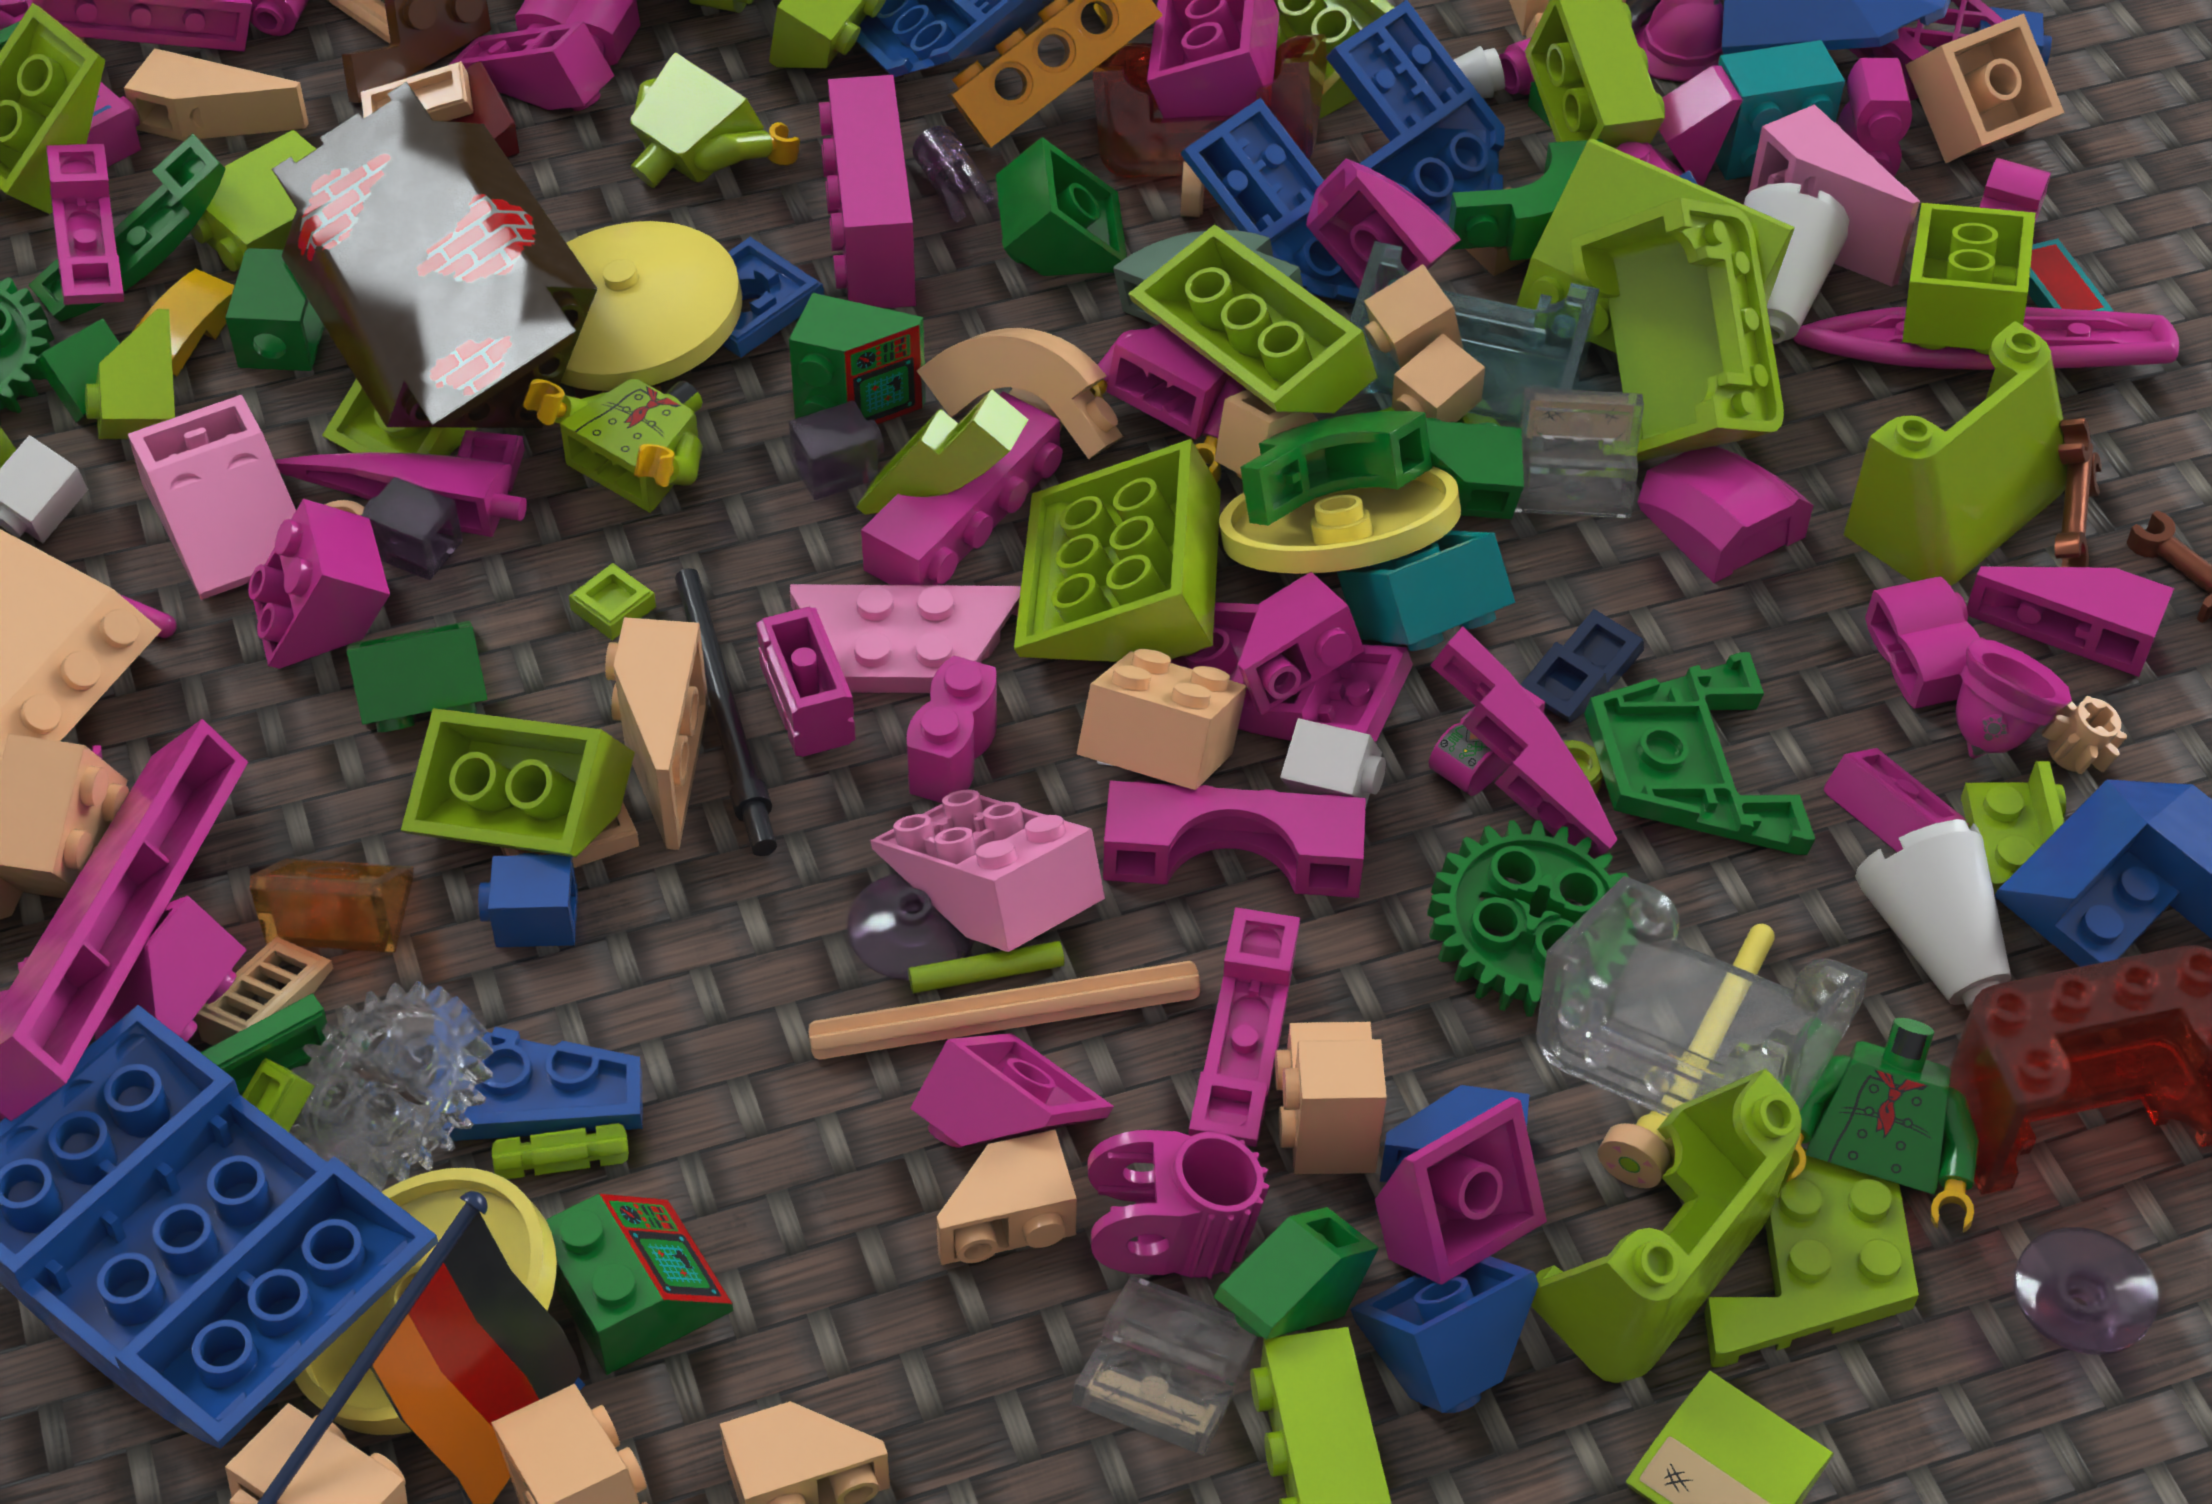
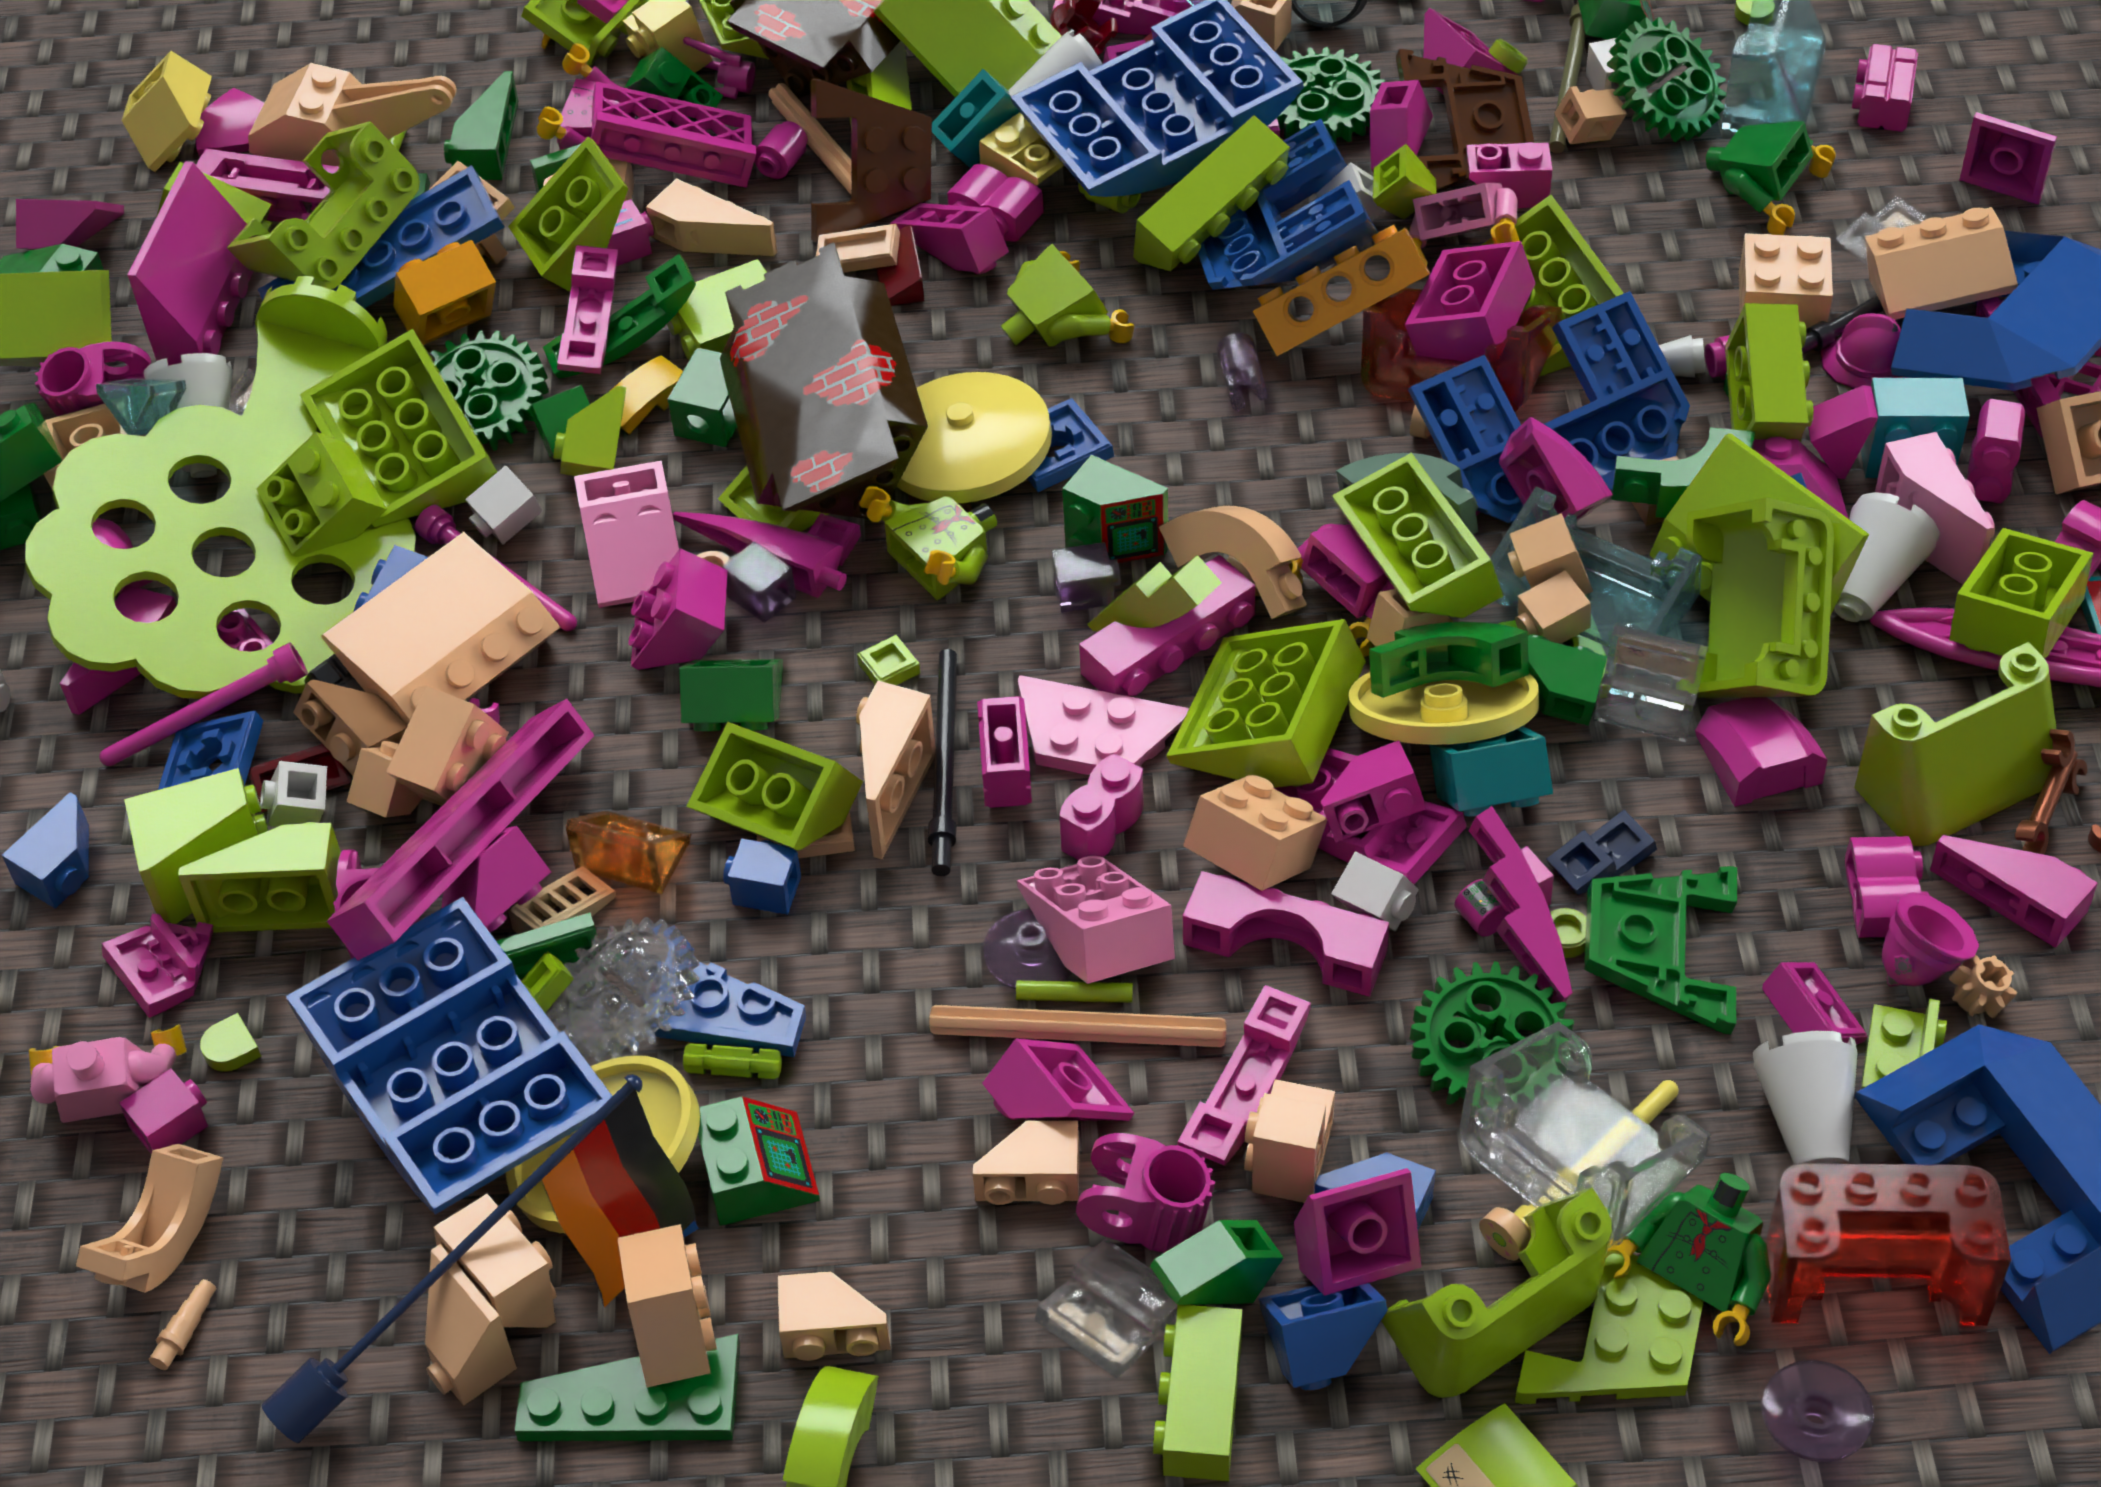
camera: 20 degrees right, 0 degrees up
dark pink brick [819,75,916,308] -> none
green slope [996,137,1127,276] -> none

